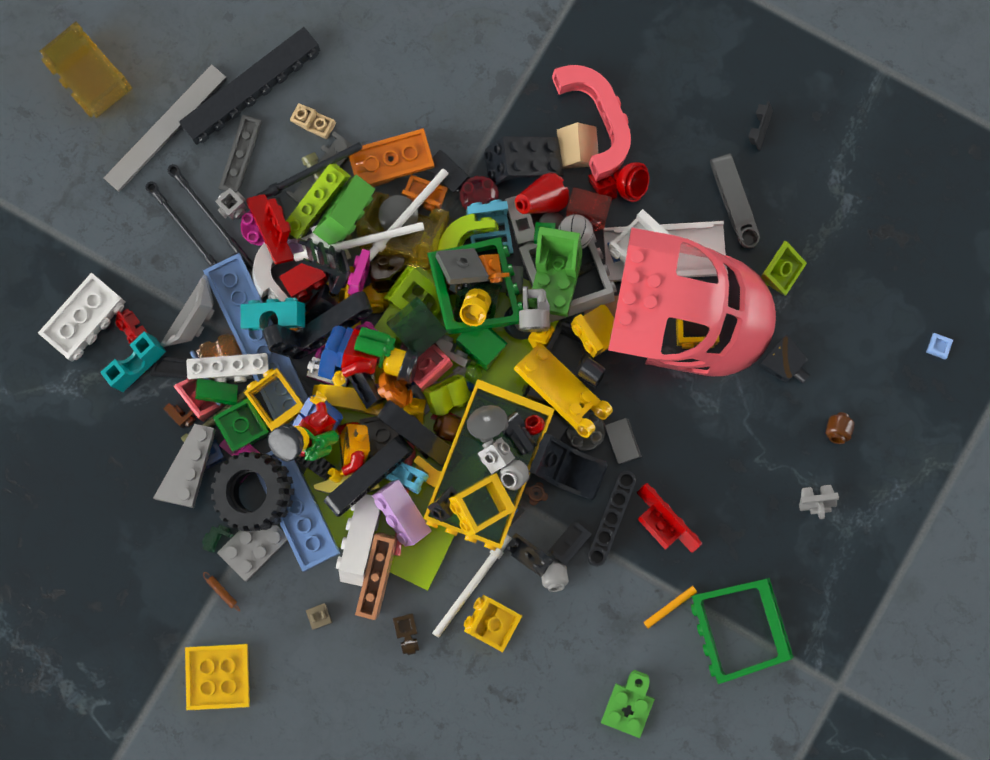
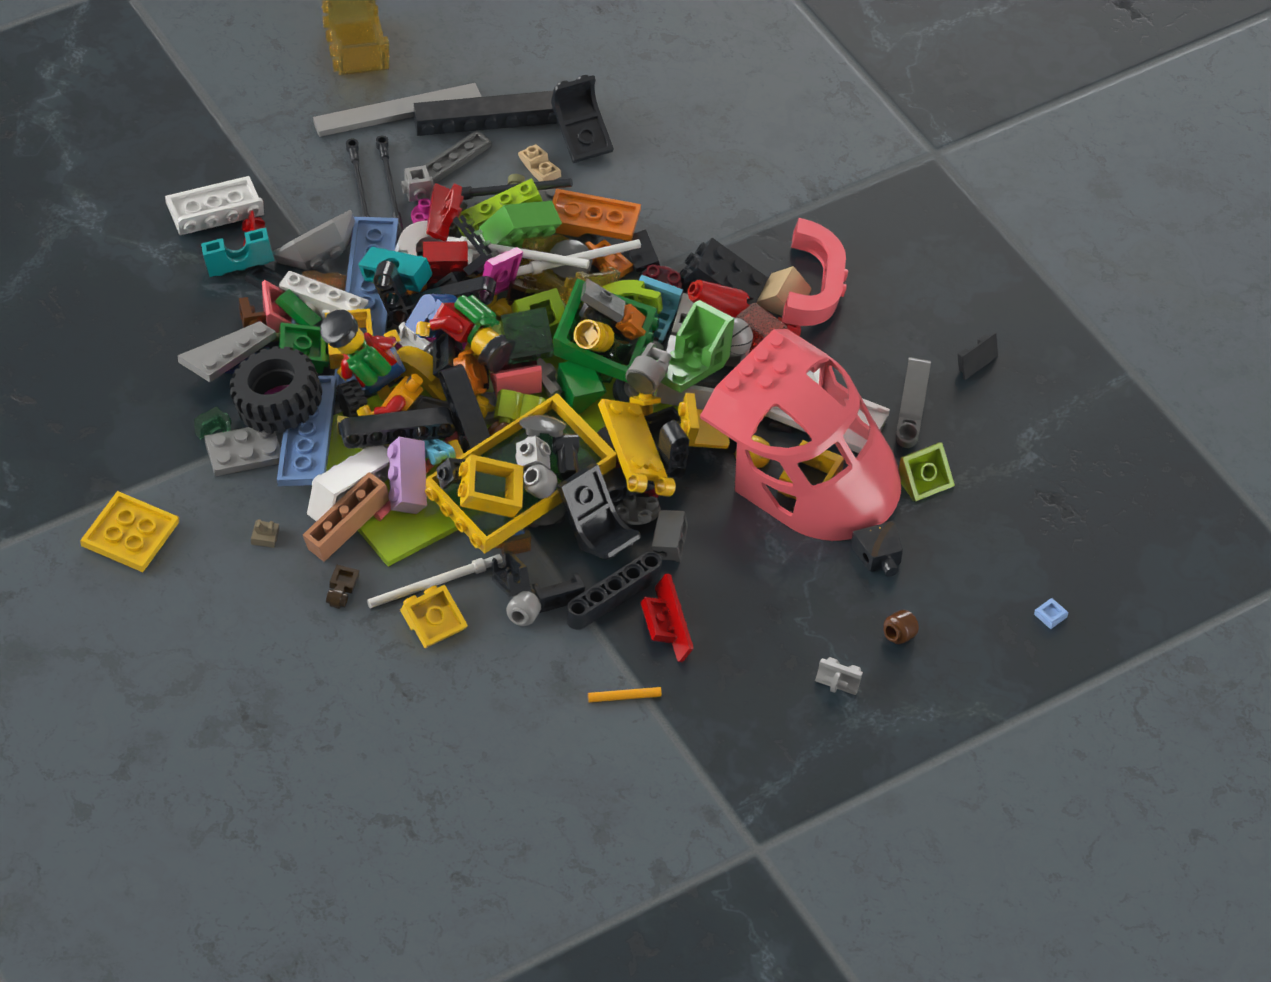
camera: 20 degrees right, 30 degrees down
dark orange piece [203,572,240,611] -> none
red plate [525,415,545,435] -> none
reddish brown plate [525,482,548,506] -> none
bright green plate [601,670,655,738] -> none
red piece [613,162,650,202] -> none
green windscreen [691,578,794,684] -> none
none -> black bracket [551,75,614,163]

